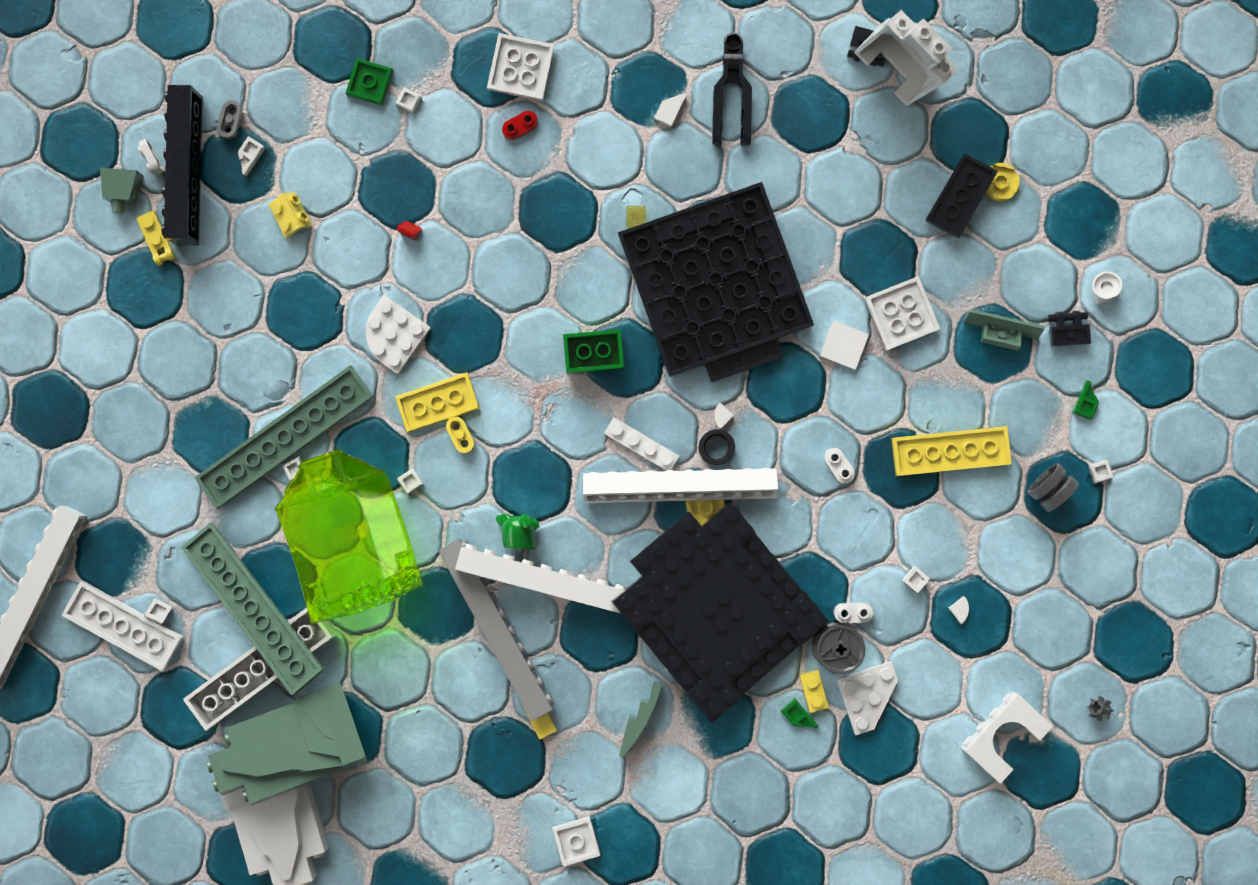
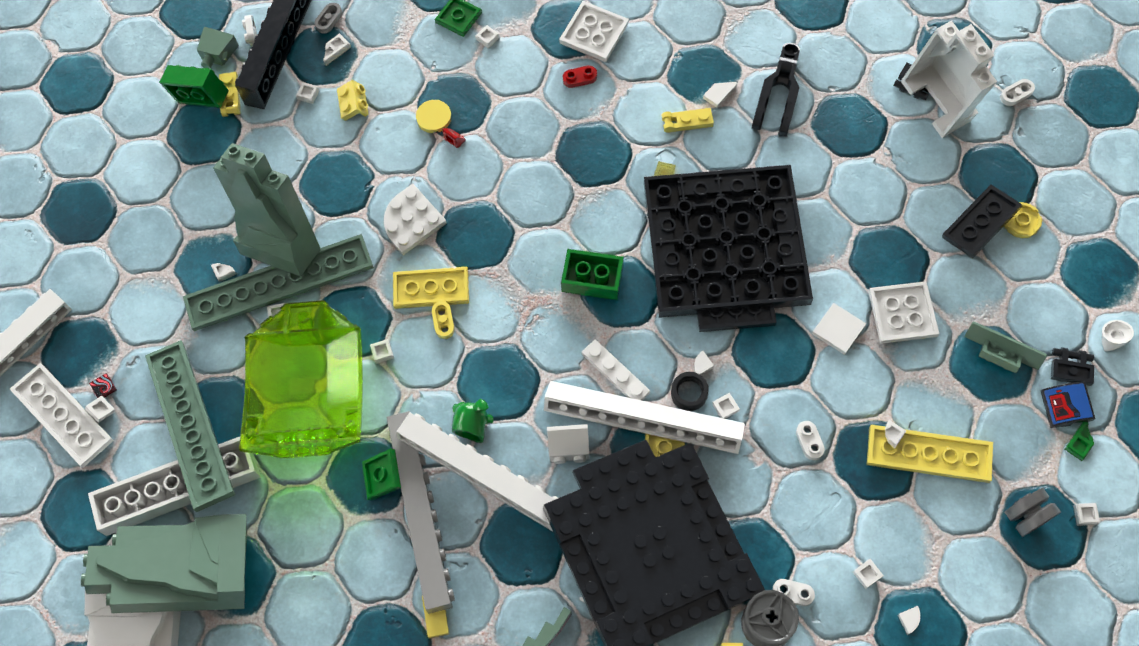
camera: 15 degrees right, 20 degrees down
none -> tile [89,373,117,398]
none -> green brick [159,65,229,108]
none -> white tile [211,263,236,282]
none -> sand green panel [213,143,321,276]
none -> white tile [296,82,320,104]
none -> green tile [362,449,401,500]
none -> light yellow tile [416,100,451,133]
none -> white slope [547,424,590,464]
none -> light yellow plate [661,108,714,132]
none -> white plate [712,393,740,419]
none -> white tile [885,420,906,449]
none -> white plate [1000,79,1035,106]
none -> slope [1041,381,1096,428]

